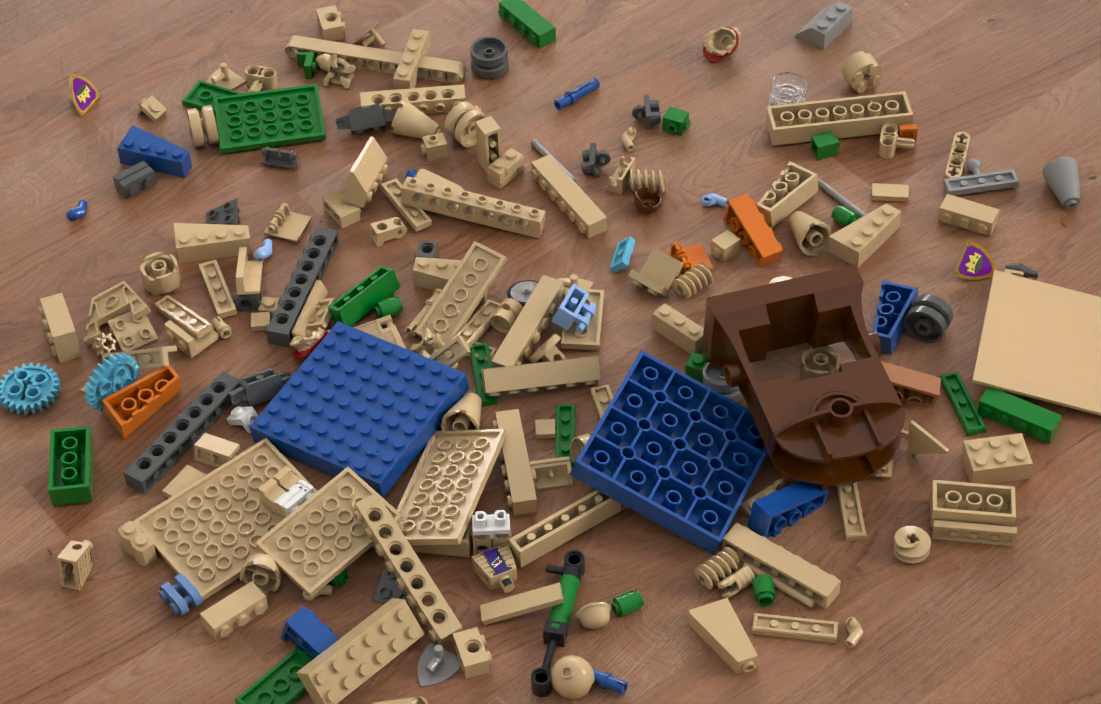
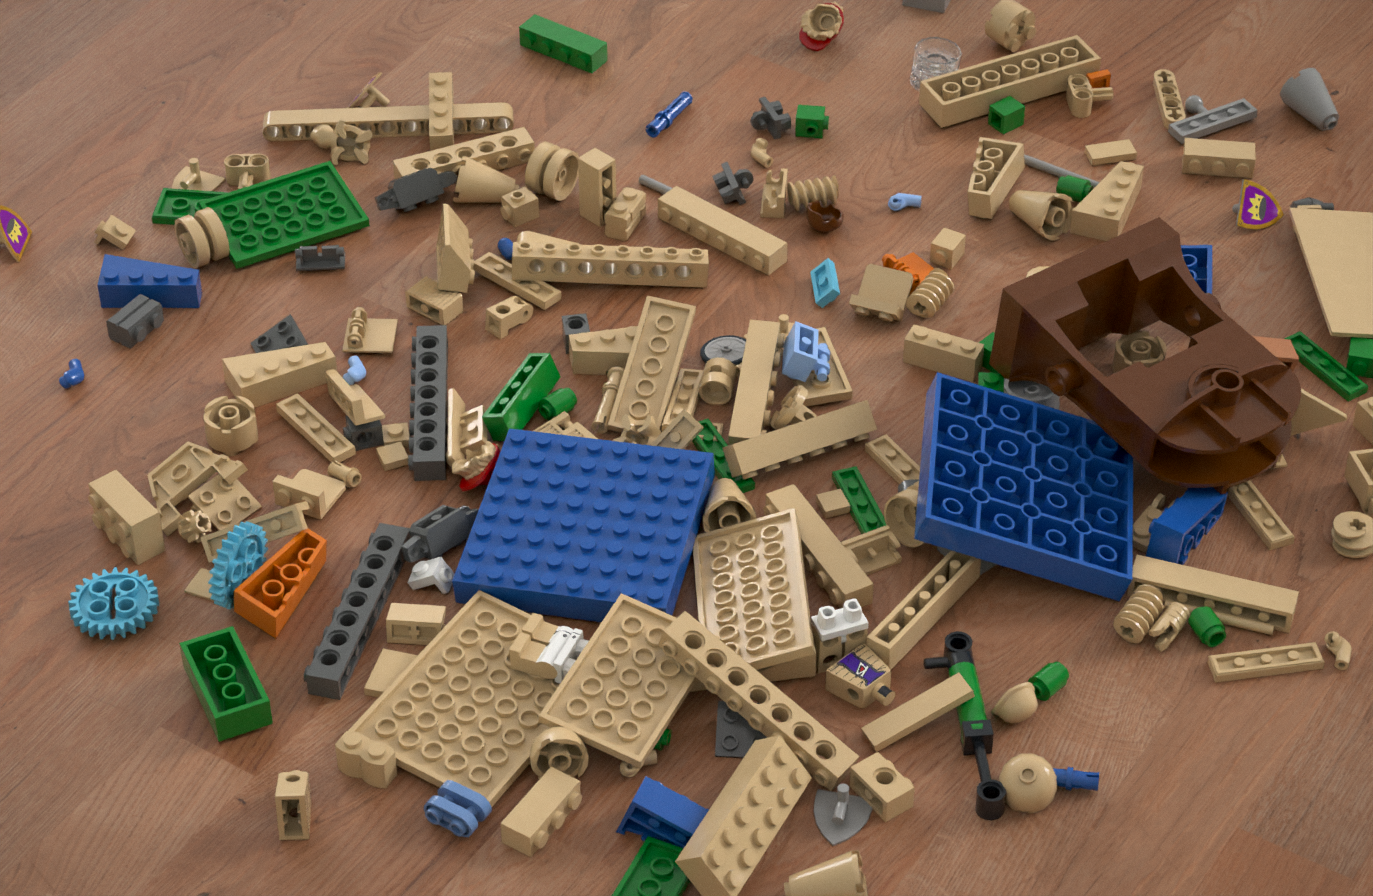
camera: 20 degrees left, 5 degrees down
tan tile [153,295,213,339] -> none
green bracket [296,52,317,79] -> none
tan brick [316,5,346,41] -> none
dark grey wheel [470,36,509,79] -> none
tan slope [688,598,758,675] -> none
orange wedge [723,193,783,268] -> none
dark grey wheel [904,294,953,343] -> none

